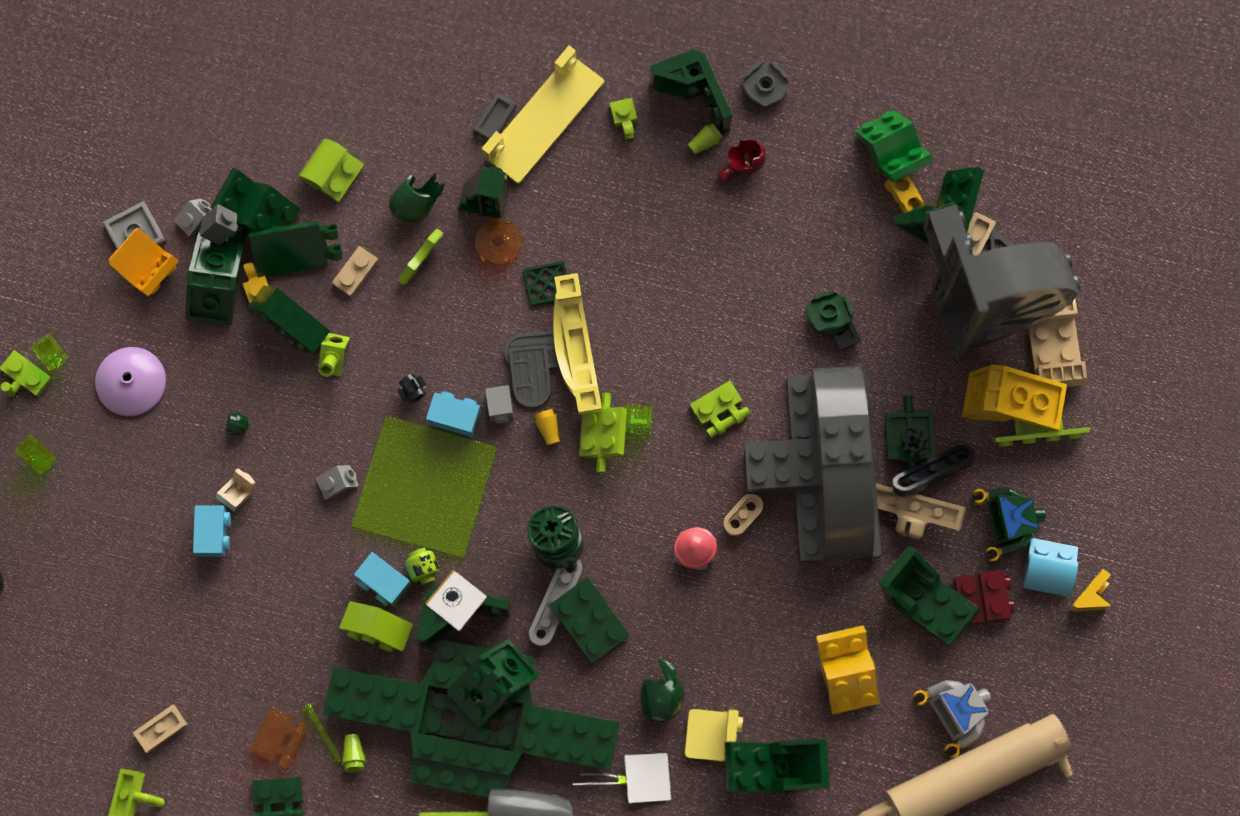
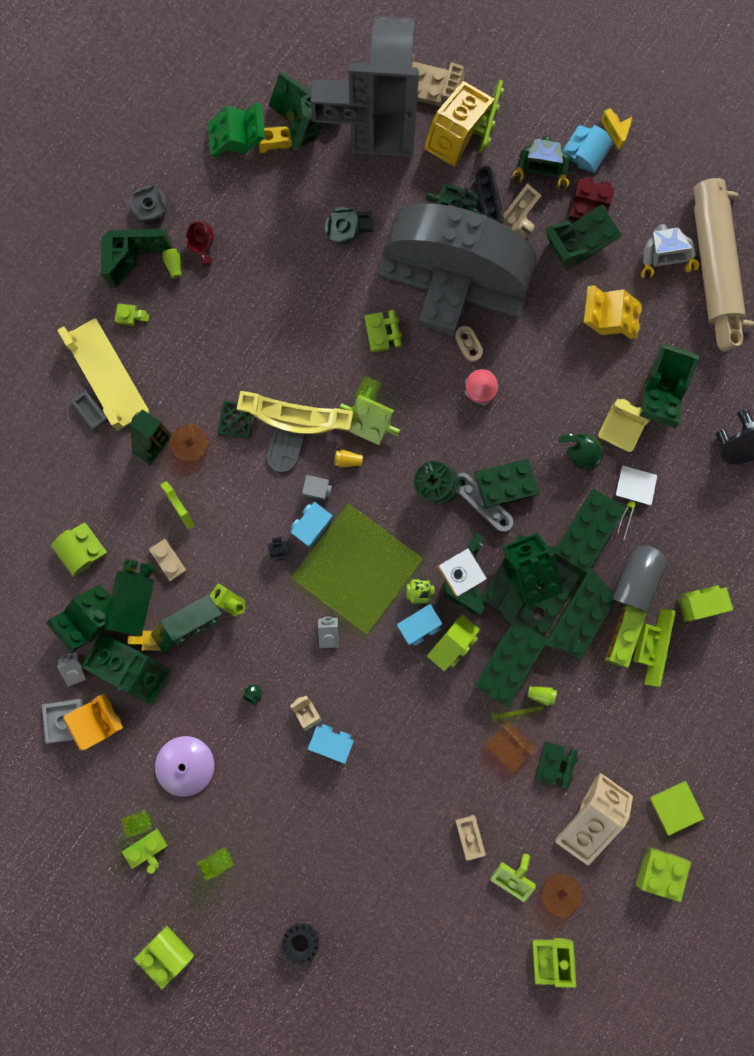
camera: 70 degrees left, 5 degrees up
dark grey brick [200,204,238,246] -> none
dark green helmet [389,174,445,223] -> none
dark grey window [509,345,551,407] -> none

